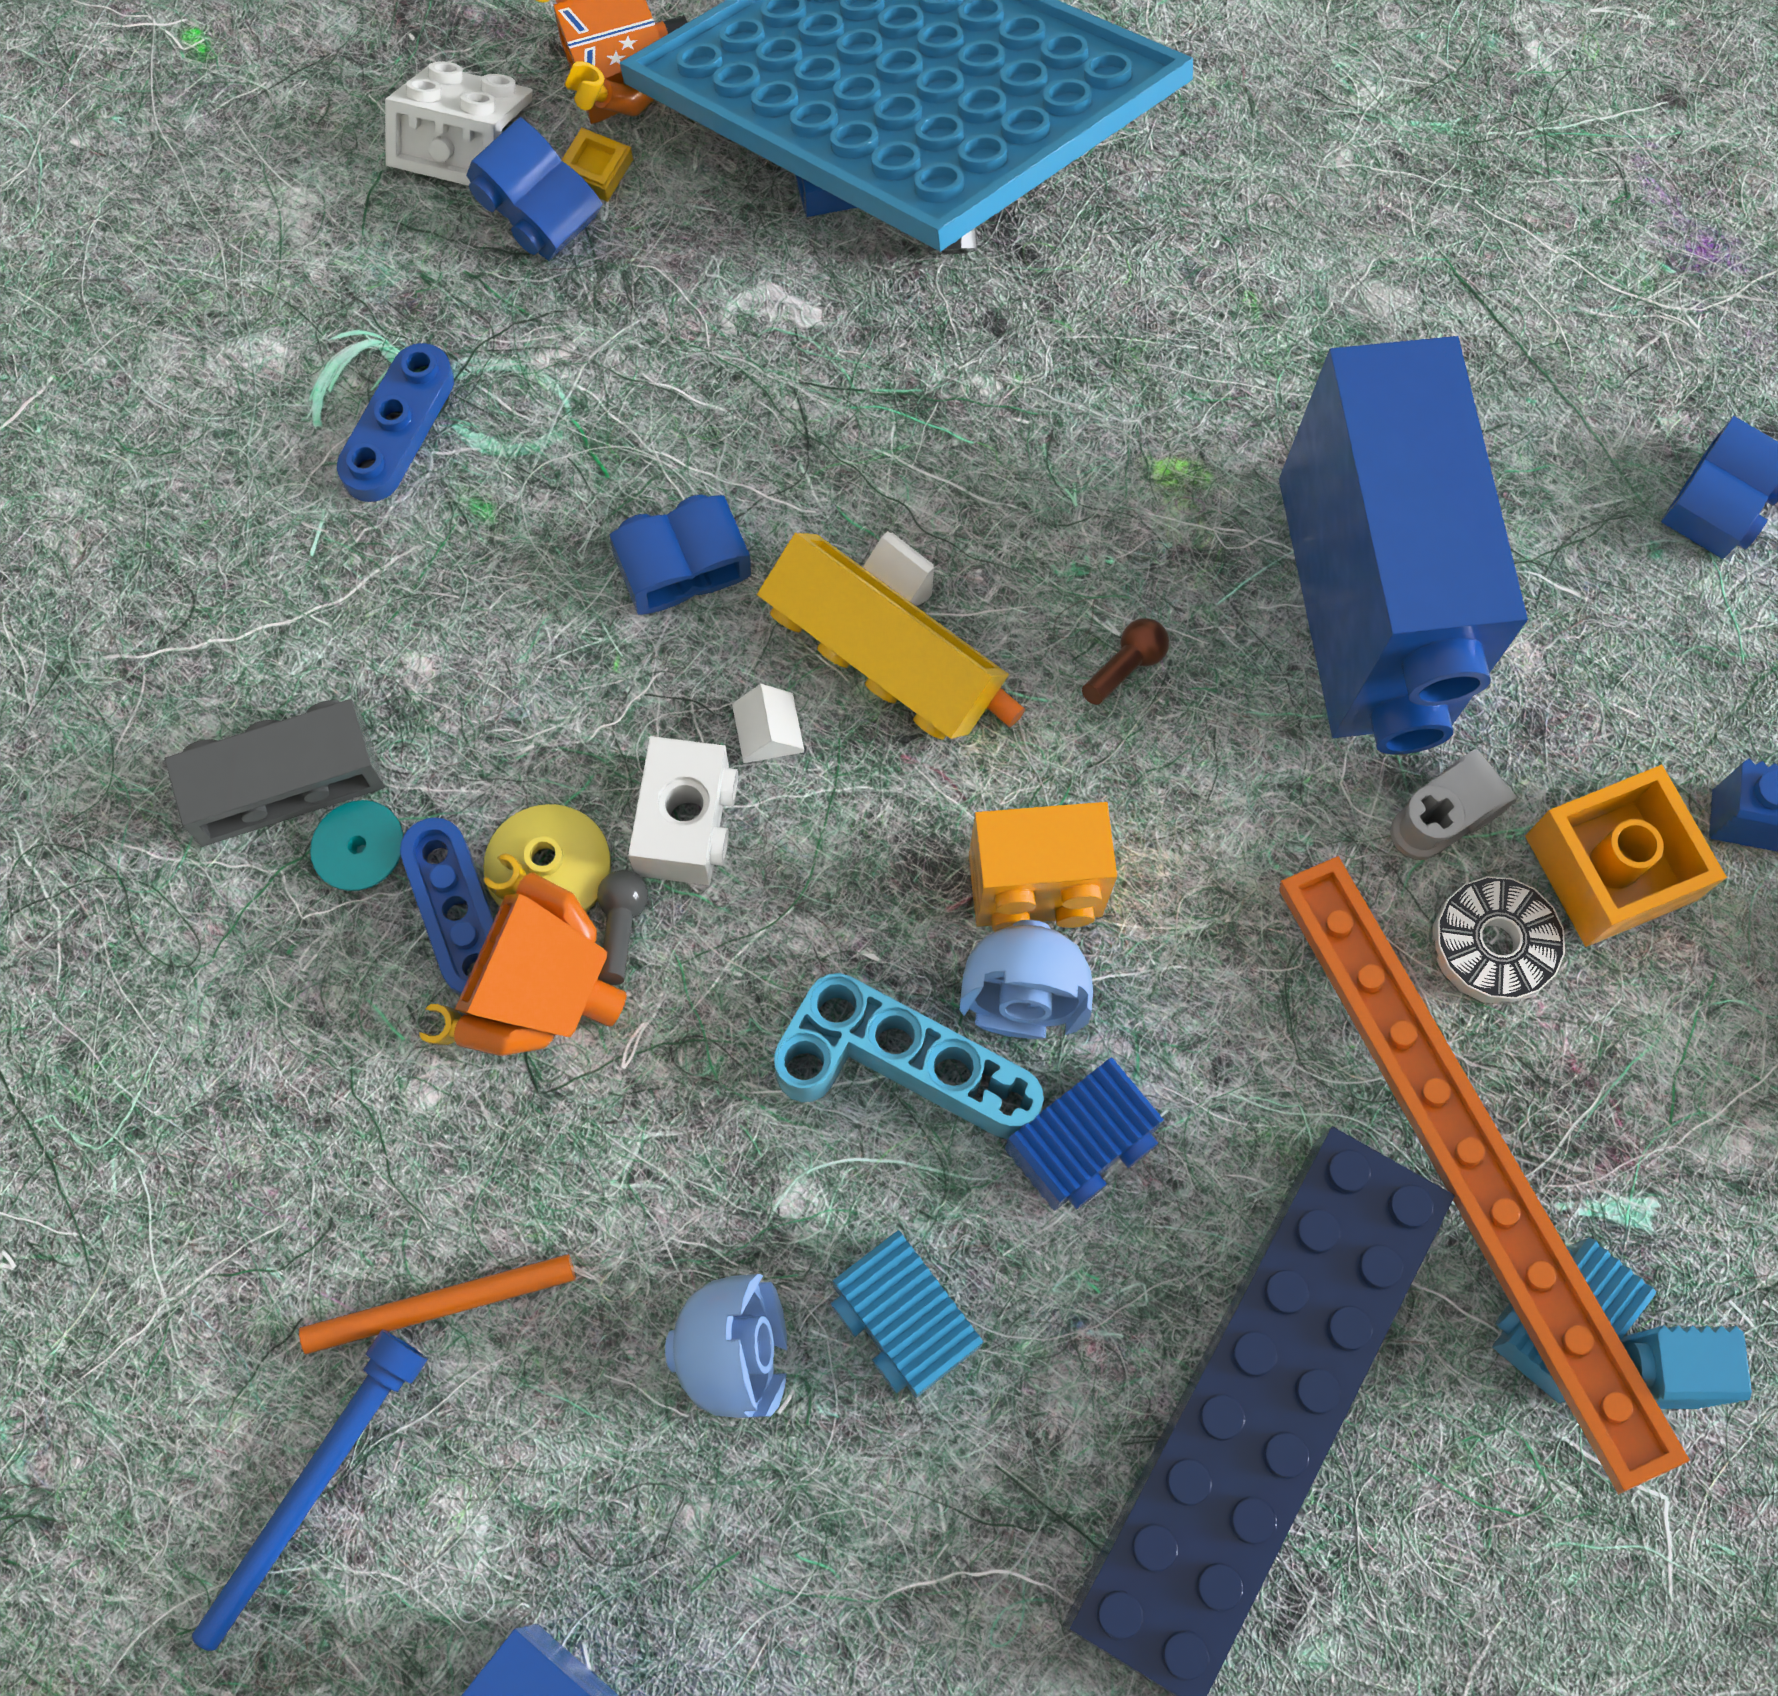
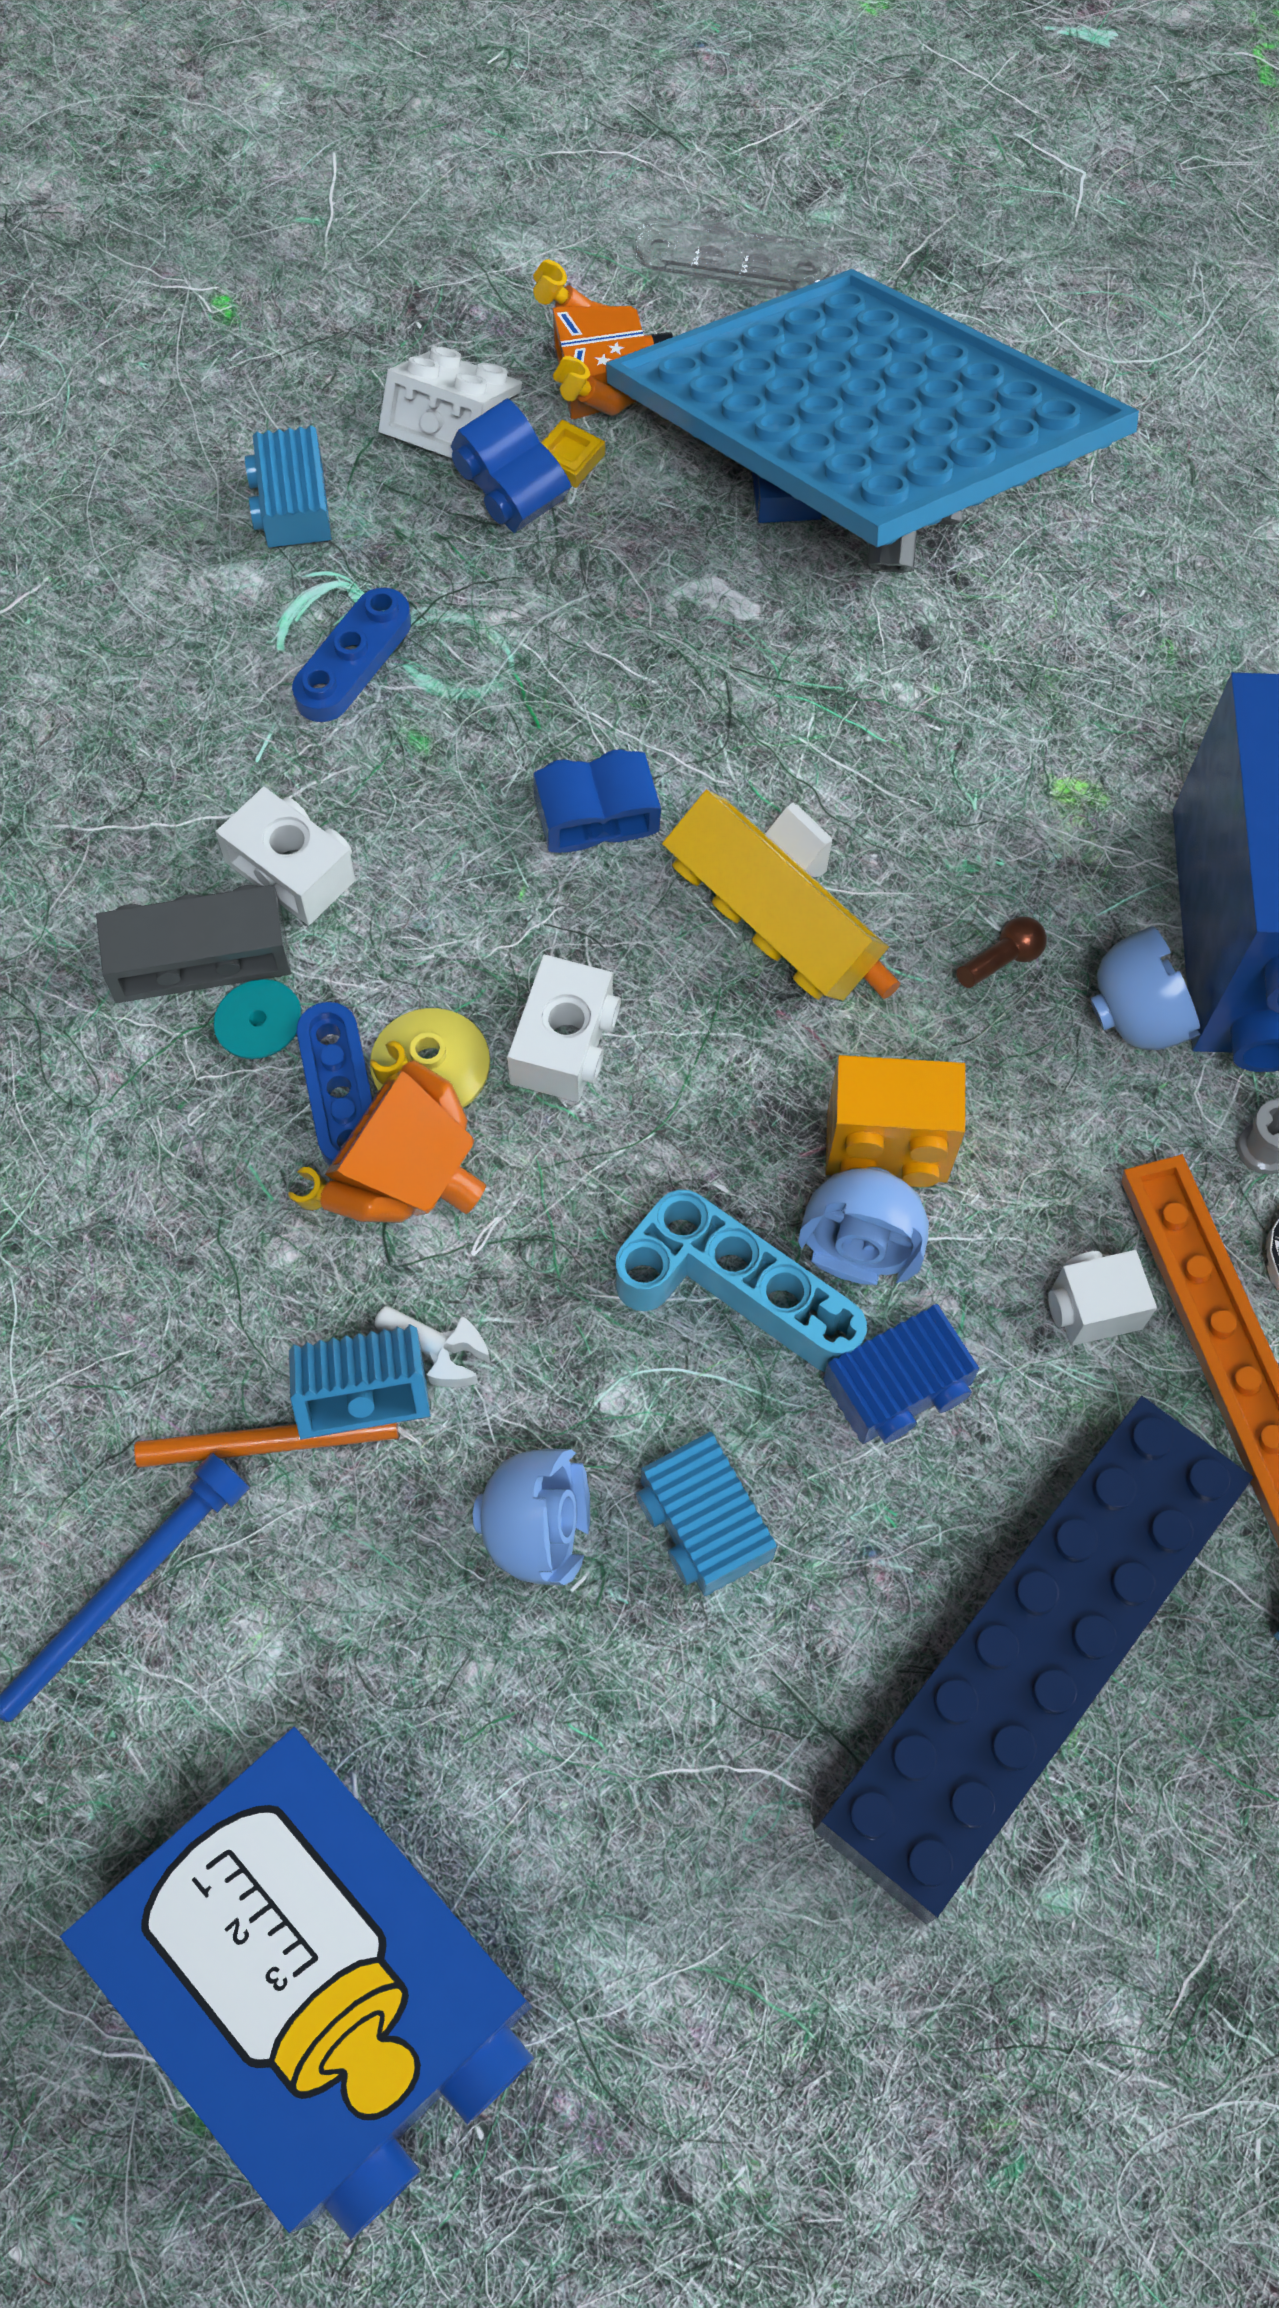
camera: 10 degrees right, 5 degrees down
dark grey bar [597,870,648,985] -> none
white slope [732,684,804,763] -> none
none -> white brick [215,786,356,926]
none -> dark azure brick [245,425,332,548]
none -> dark azure brick [289,1324,431,1440]
none -> white bar [375,1306,490,1387]
none -> white brick [1048,1250,1157,1346]
none -> light blue cylinder [1090,926,1200,1050]

